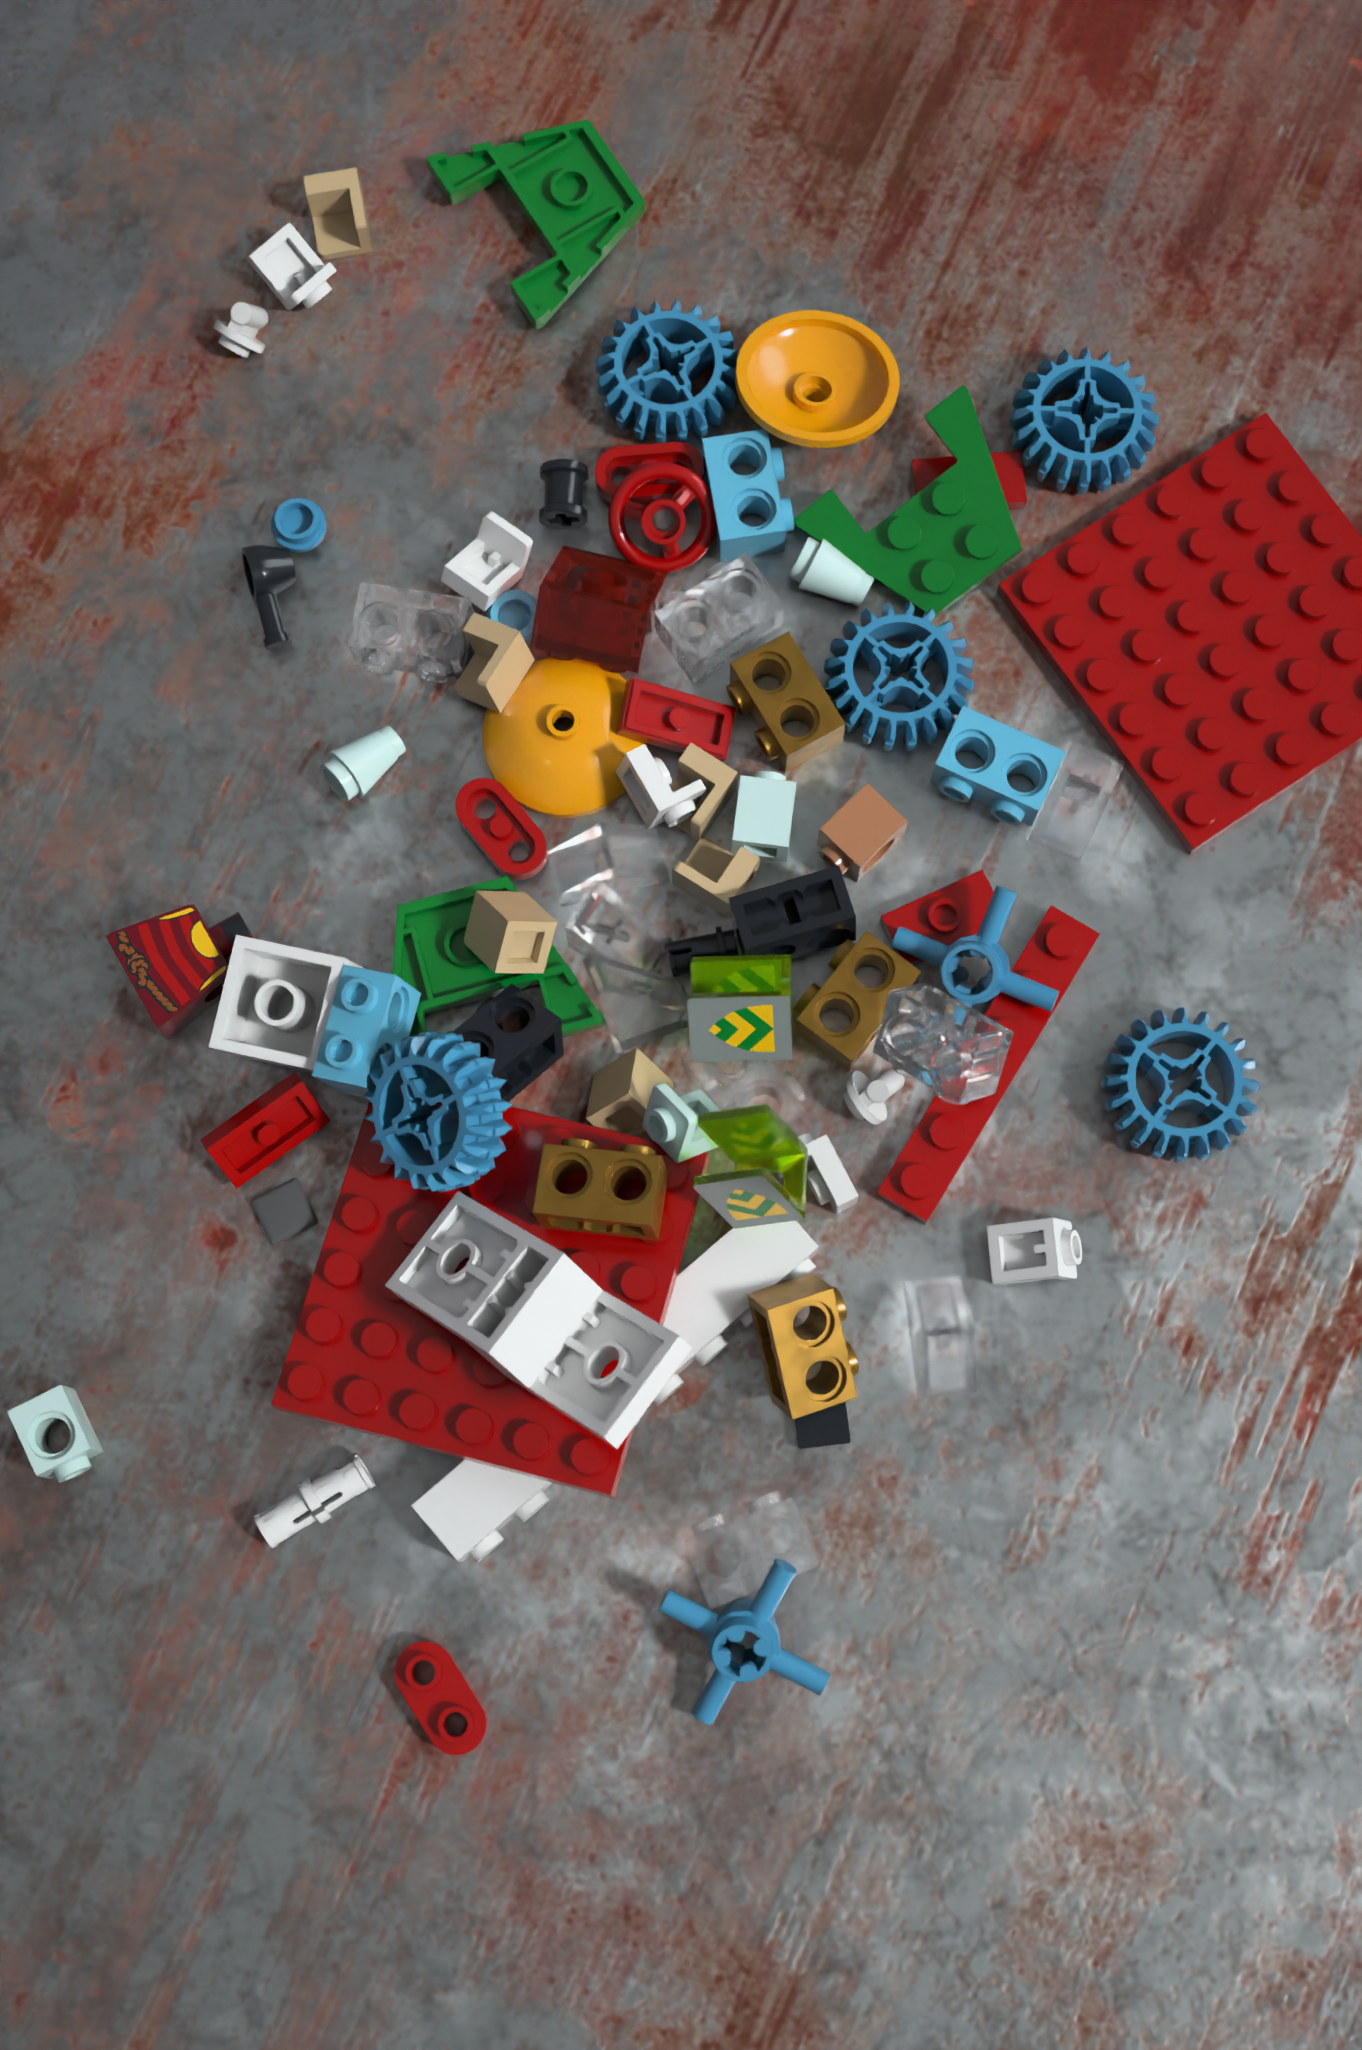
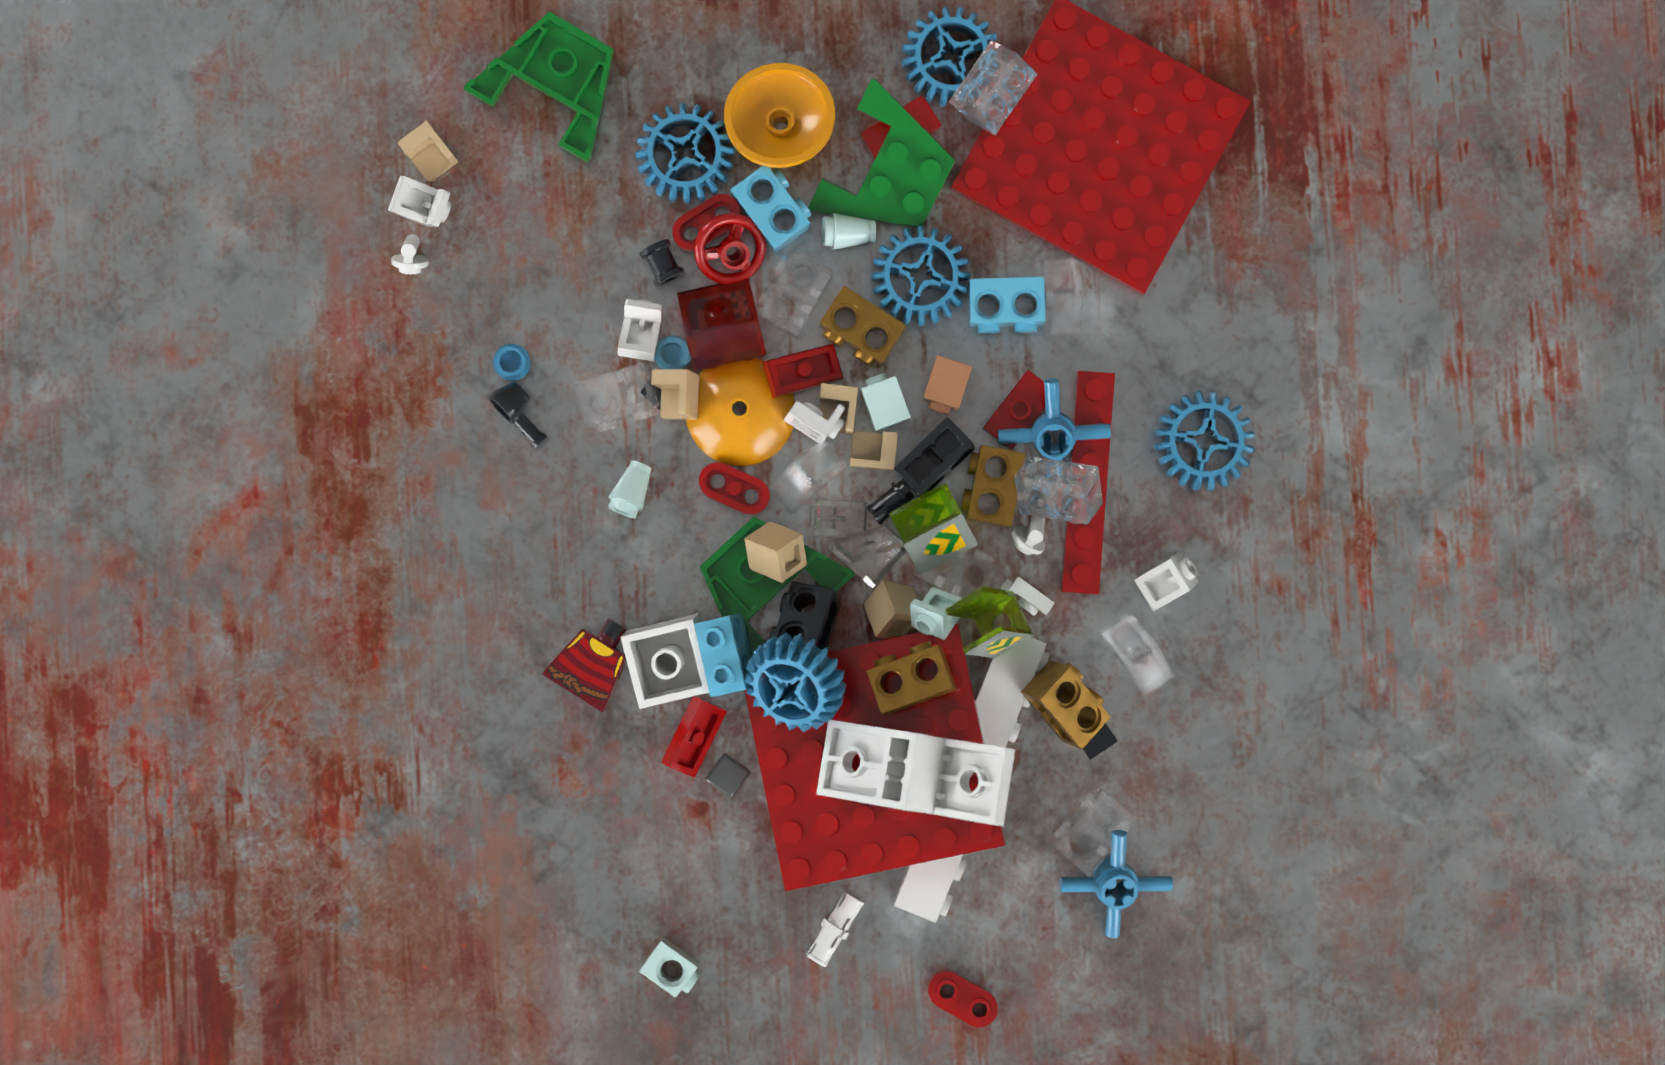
camera: 30 degrees left, 10 degrees up
none -> clear brick [949,40,1037,135]

